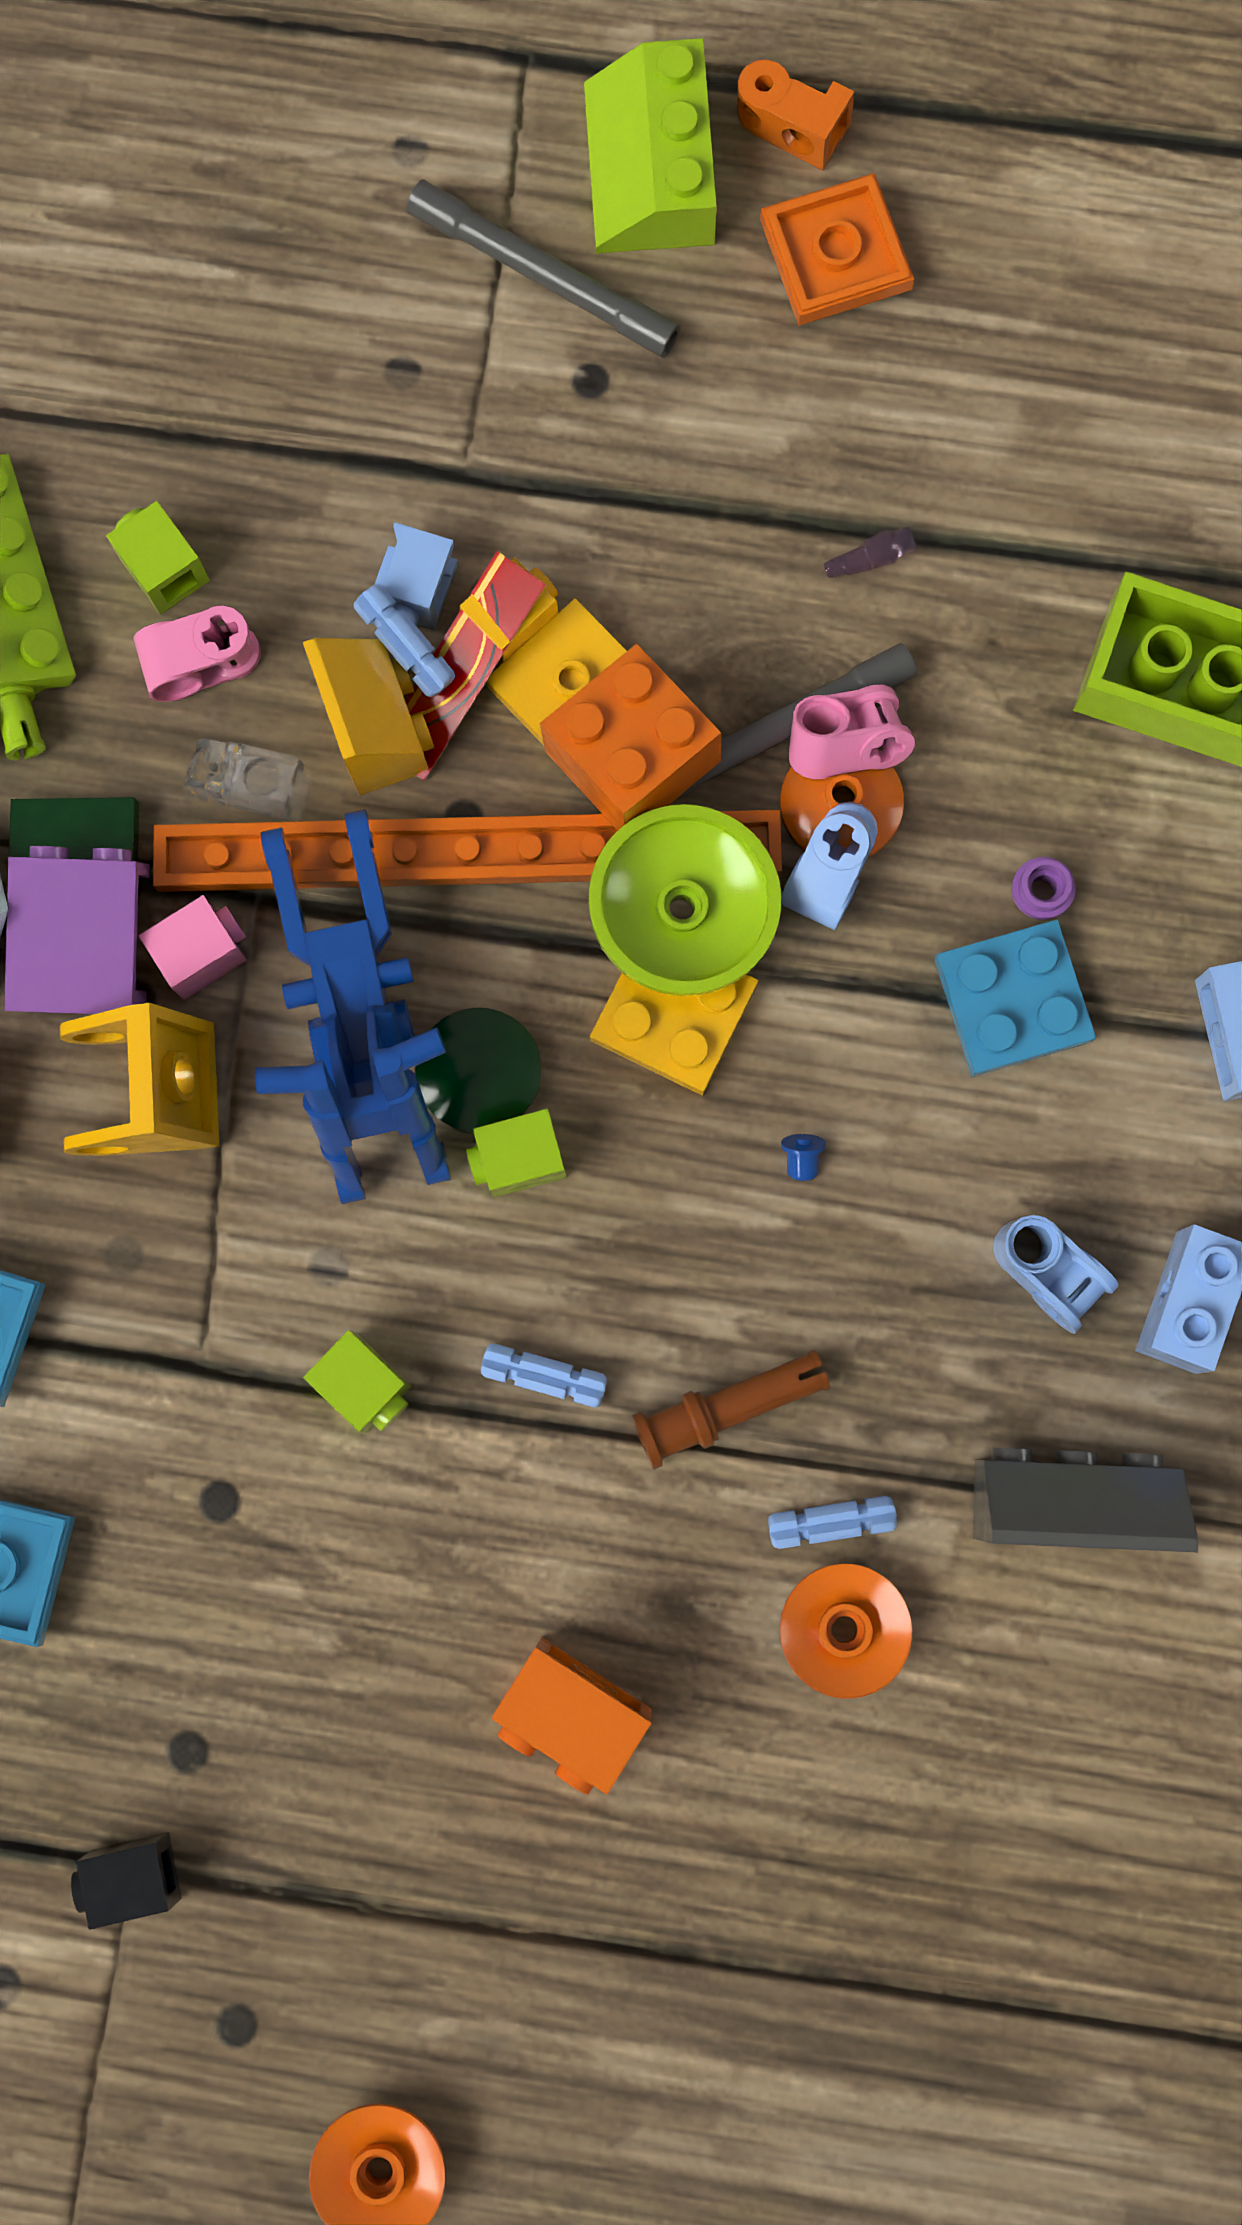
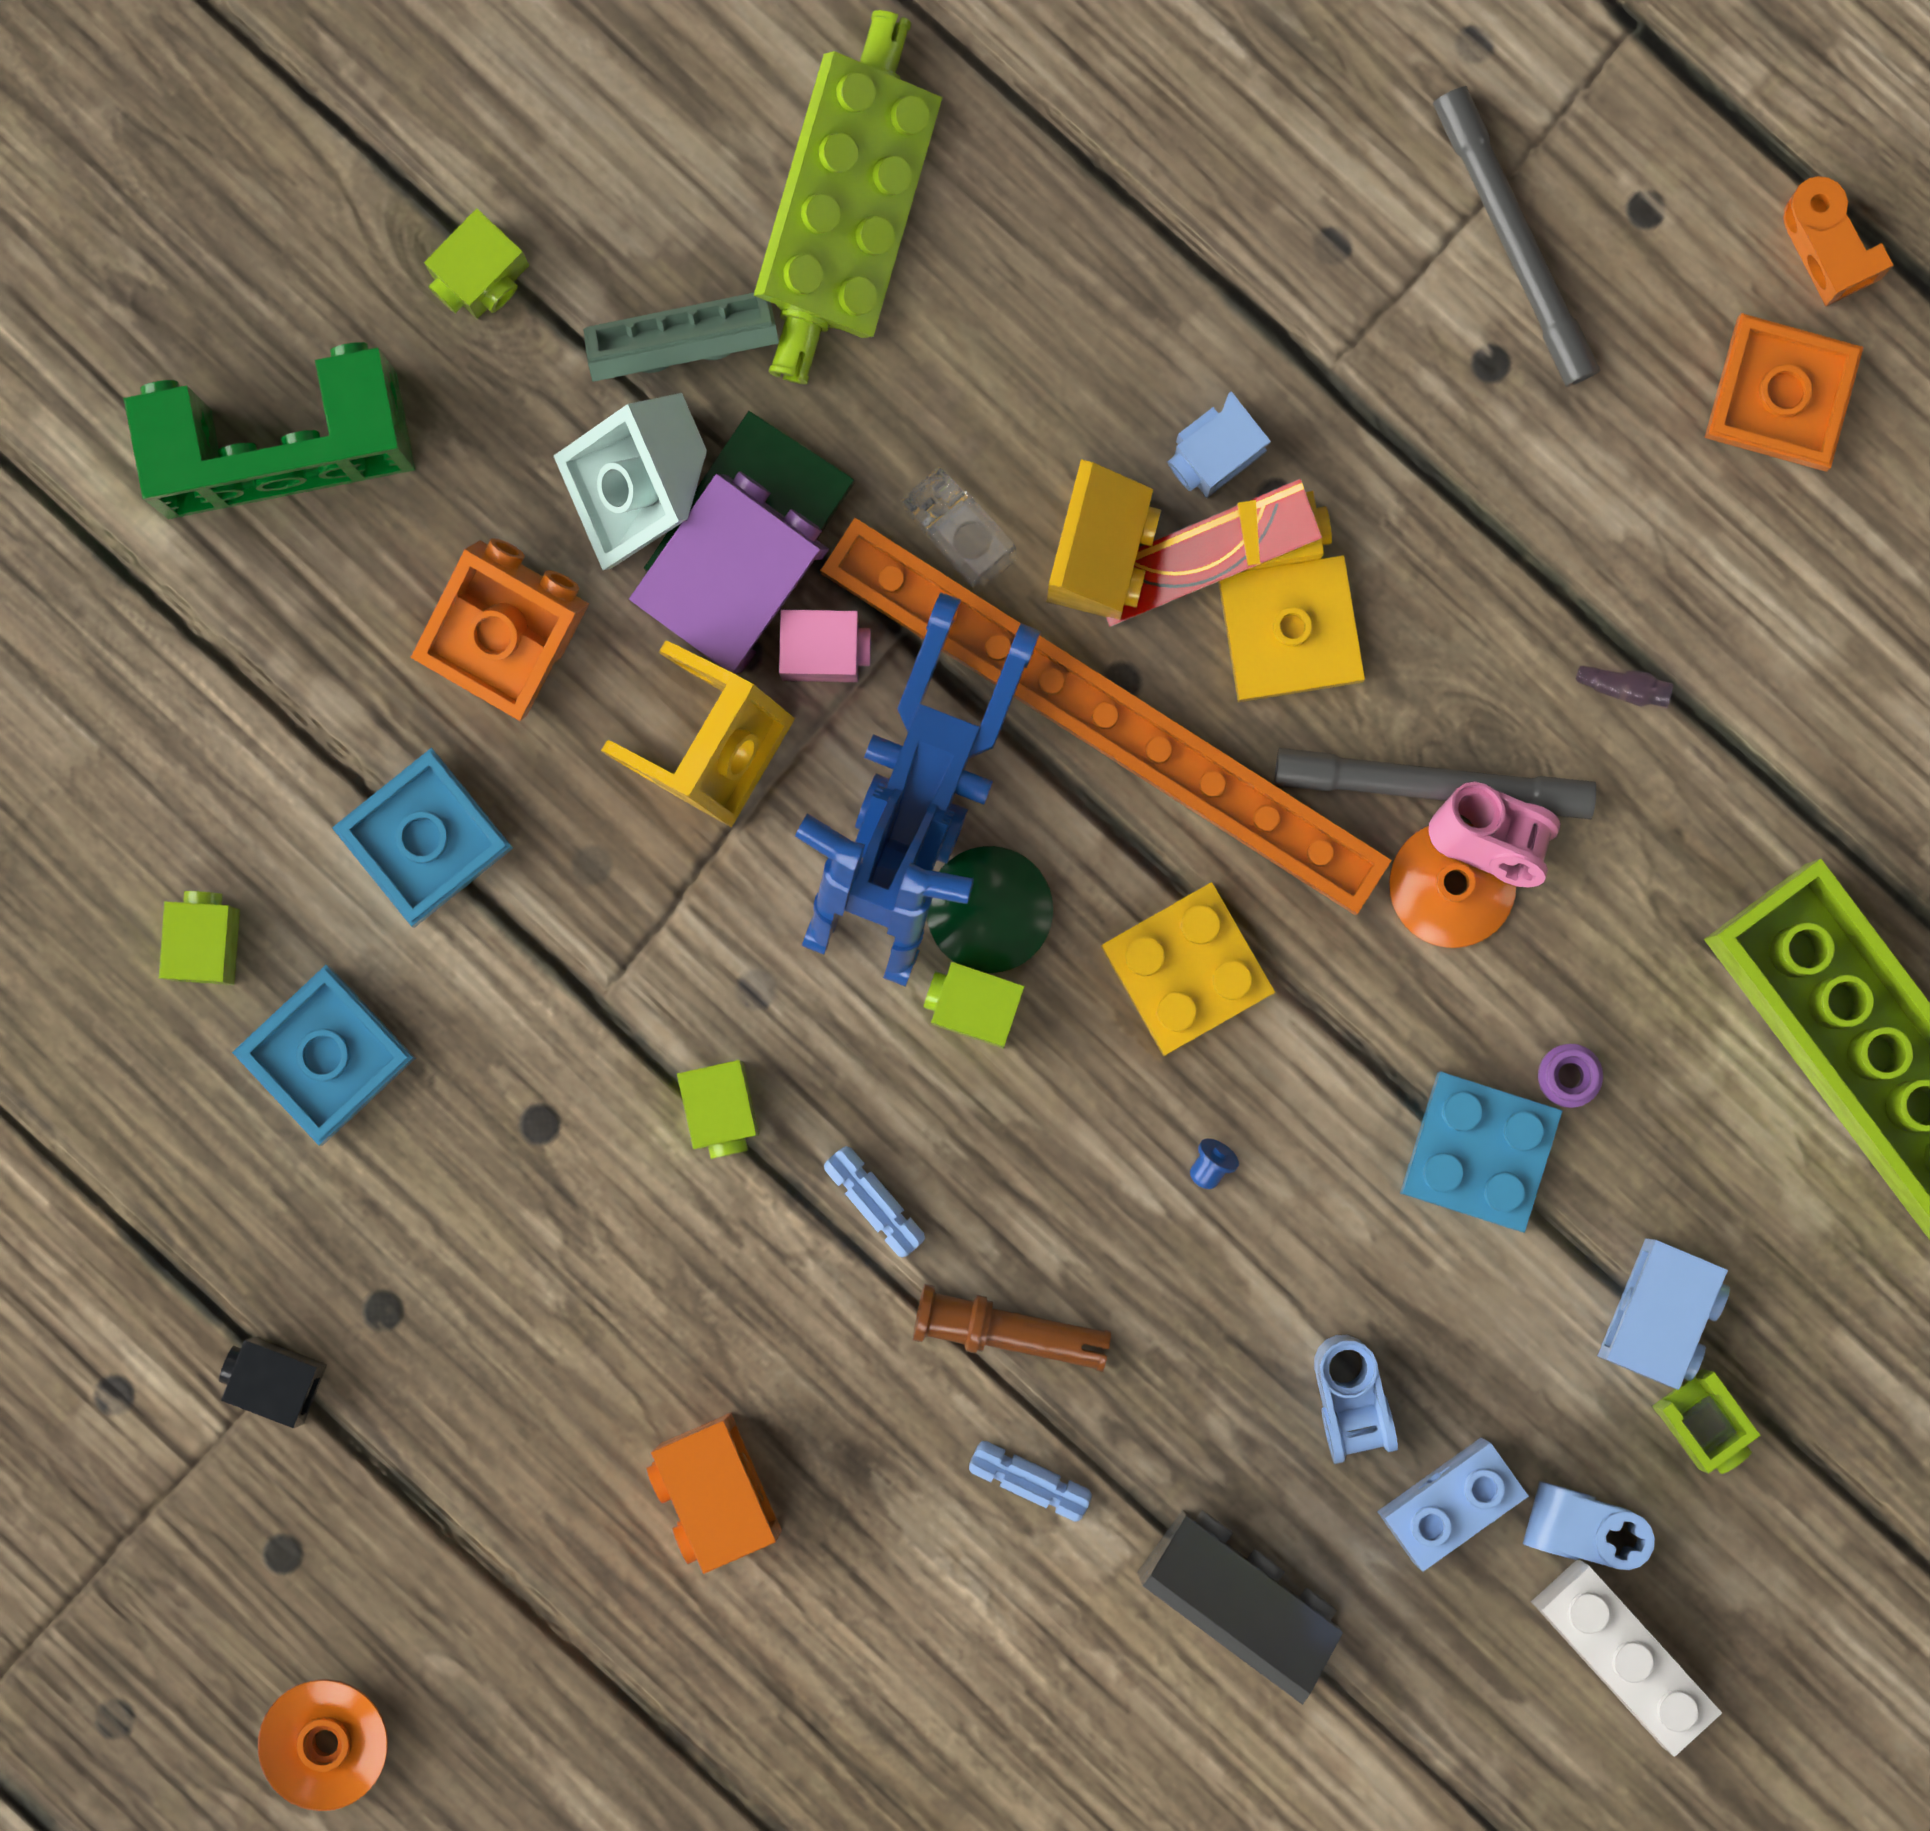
camera: 30 degrees right, 5 degrees up
lime brick [106,500,210,615] -> none
bright pink piece [133,605,261,702] -> none
light blue axle [353,584,455,697] -> none
orange brick [540,643,721,830] -> none
lime slope [584,38,717,254] -> none
lime dish [588,804,782,996] -> none
orange dish [780,1563,912,1699] -> none
light blue piece [781,802,878,931] -> none

